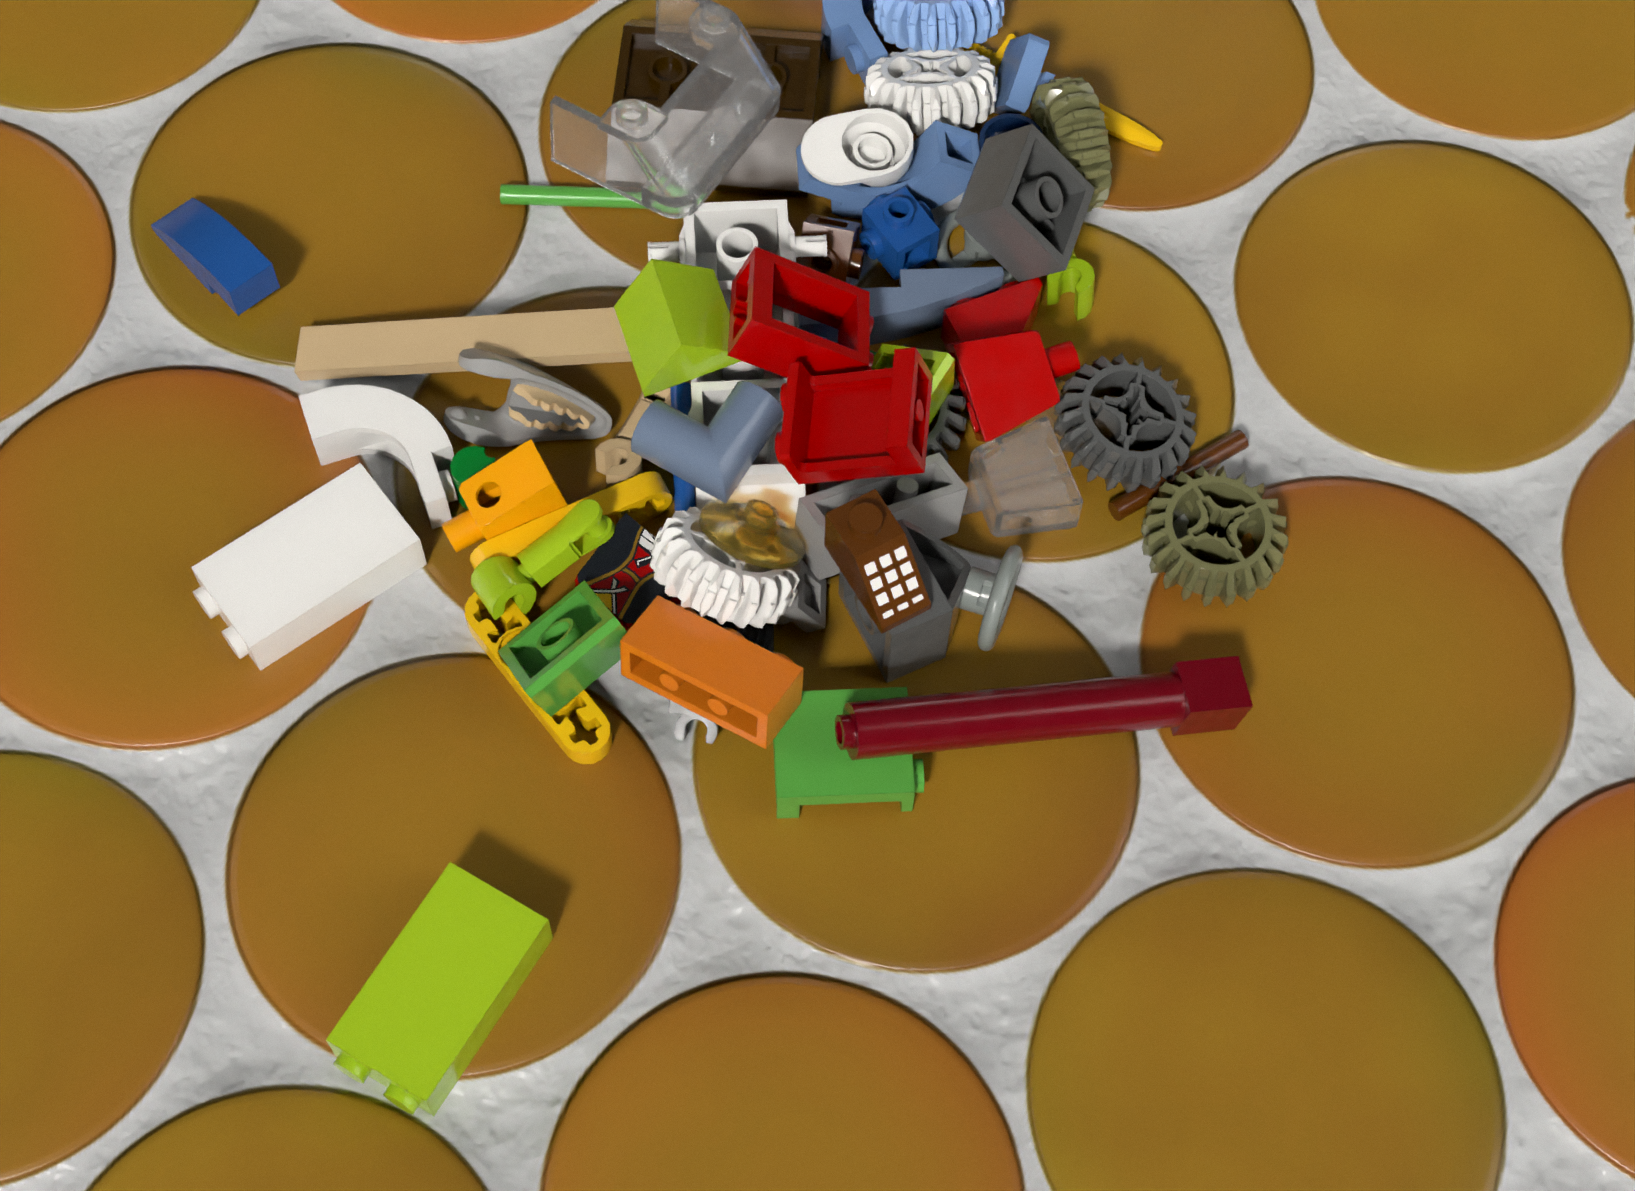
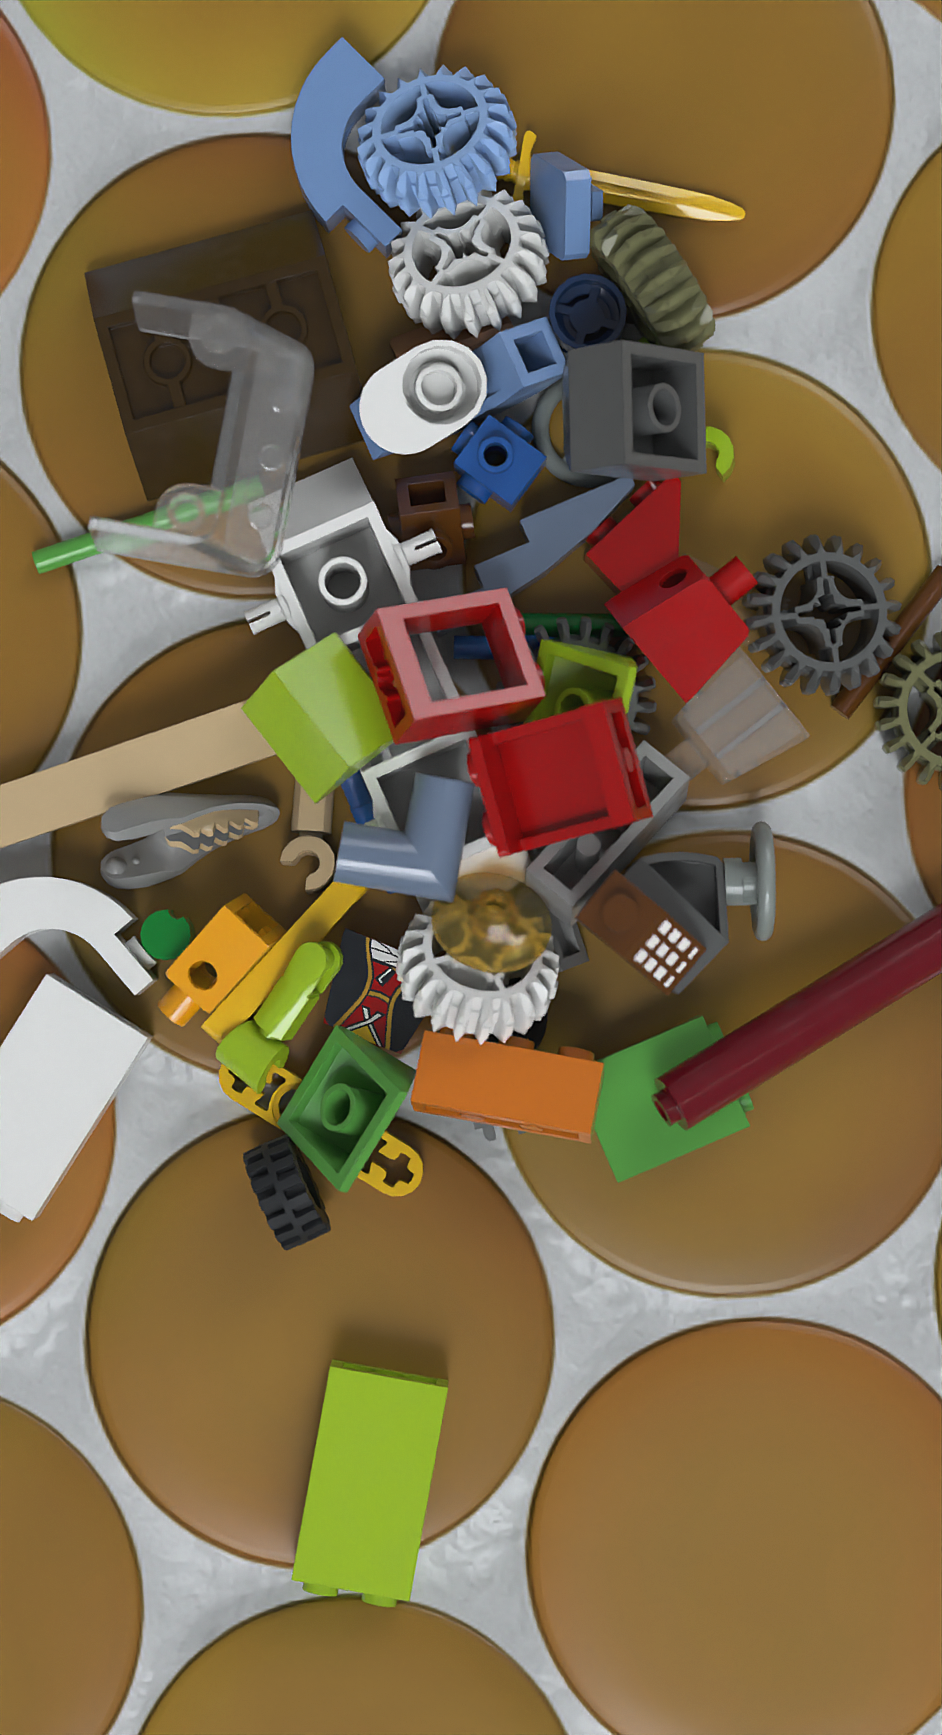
camera: 20 degrees left, 25 degrees up
none -> black tyre [243,1134,331,1251]

